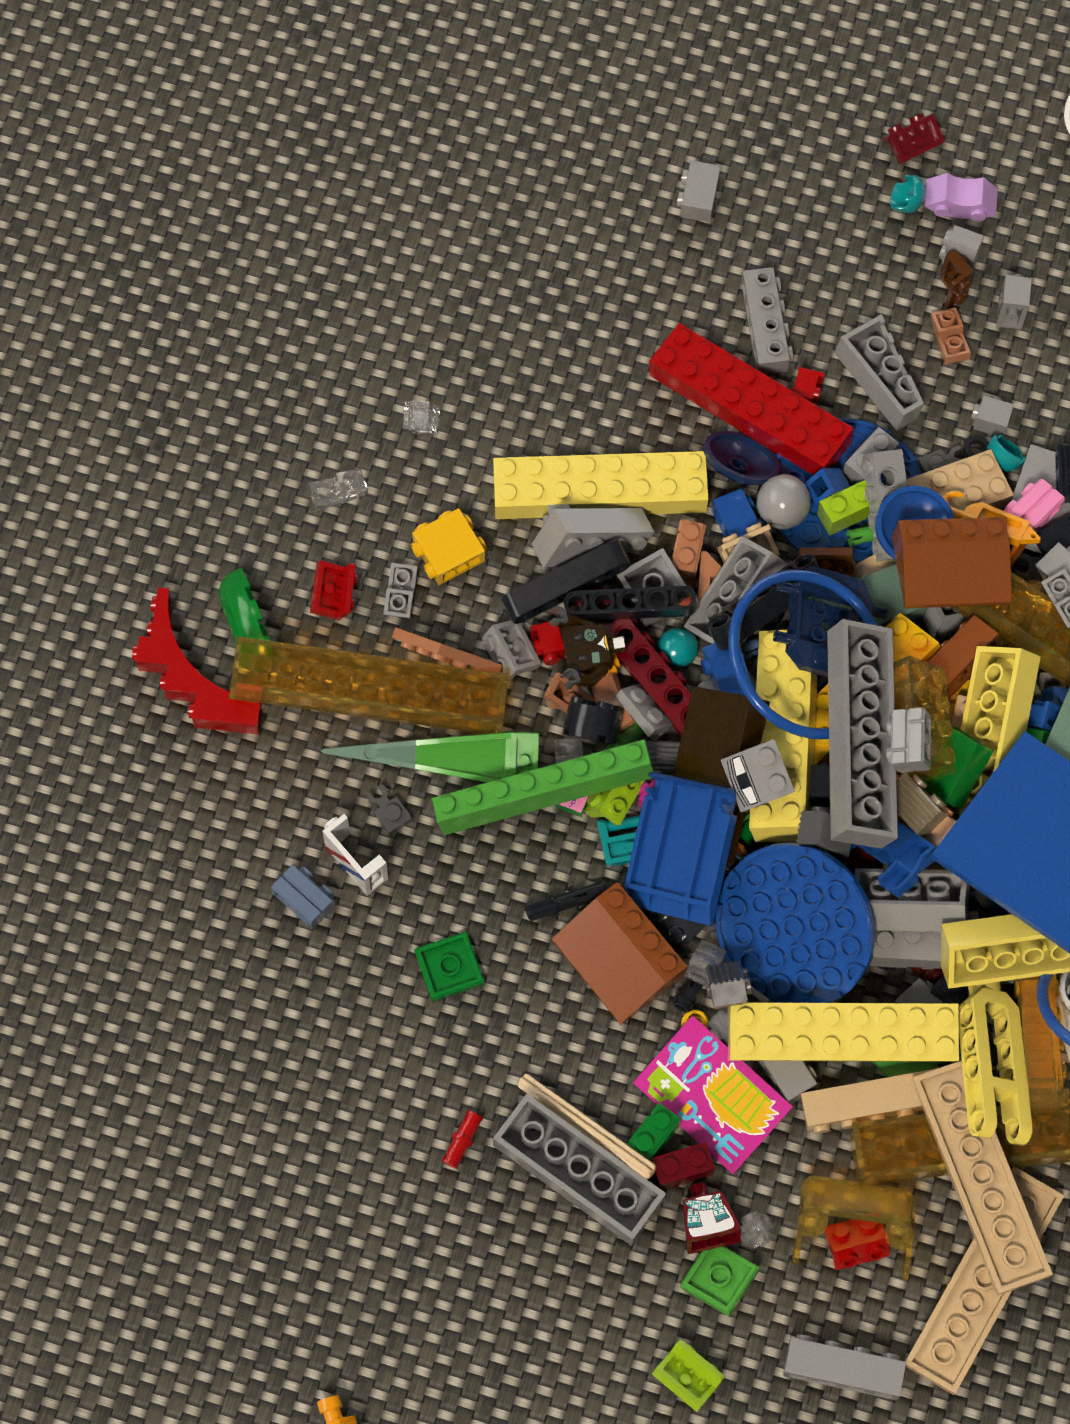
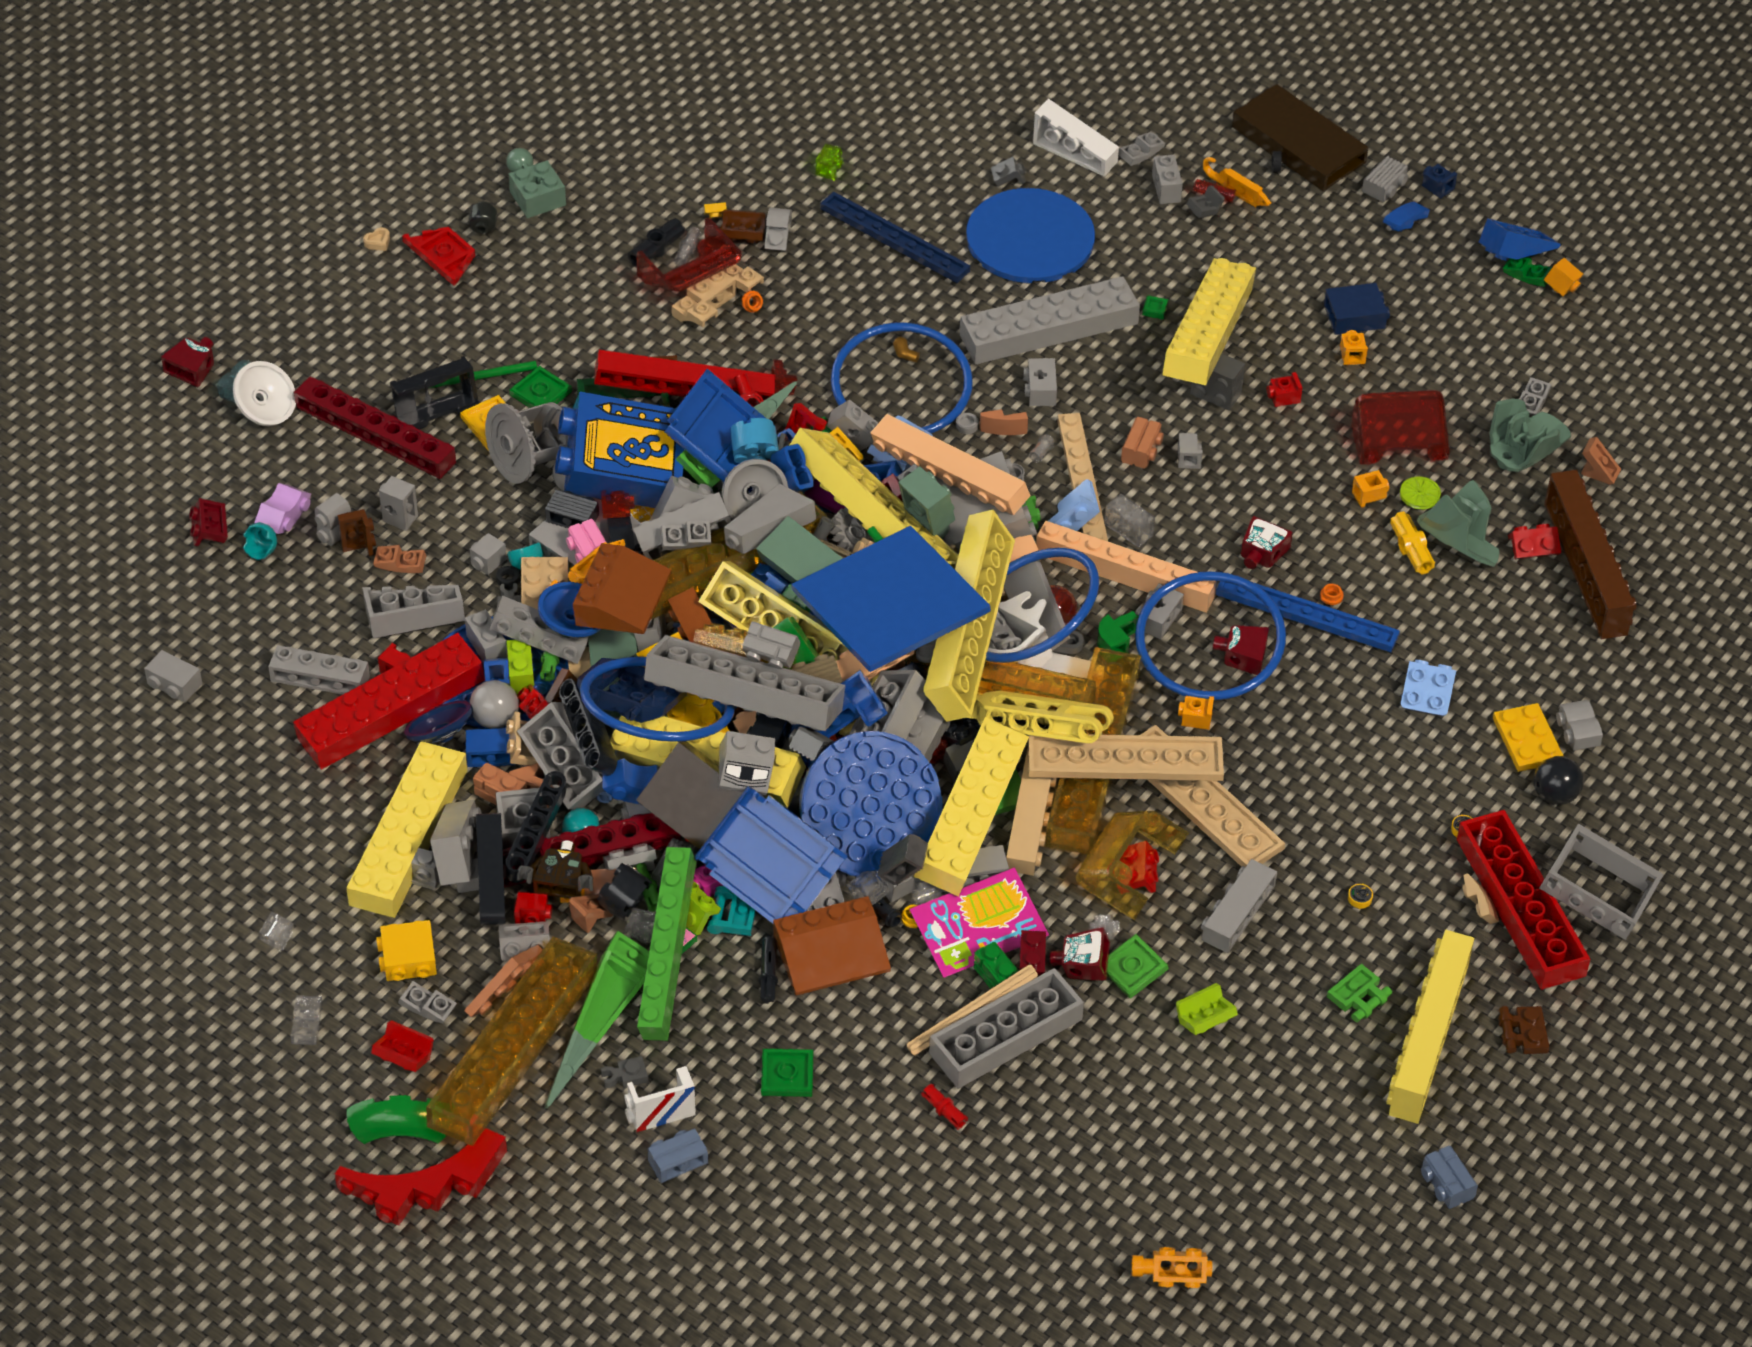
camera: 70 degrees left, 20 degrees down
none -> red slope [517,684,550,719]

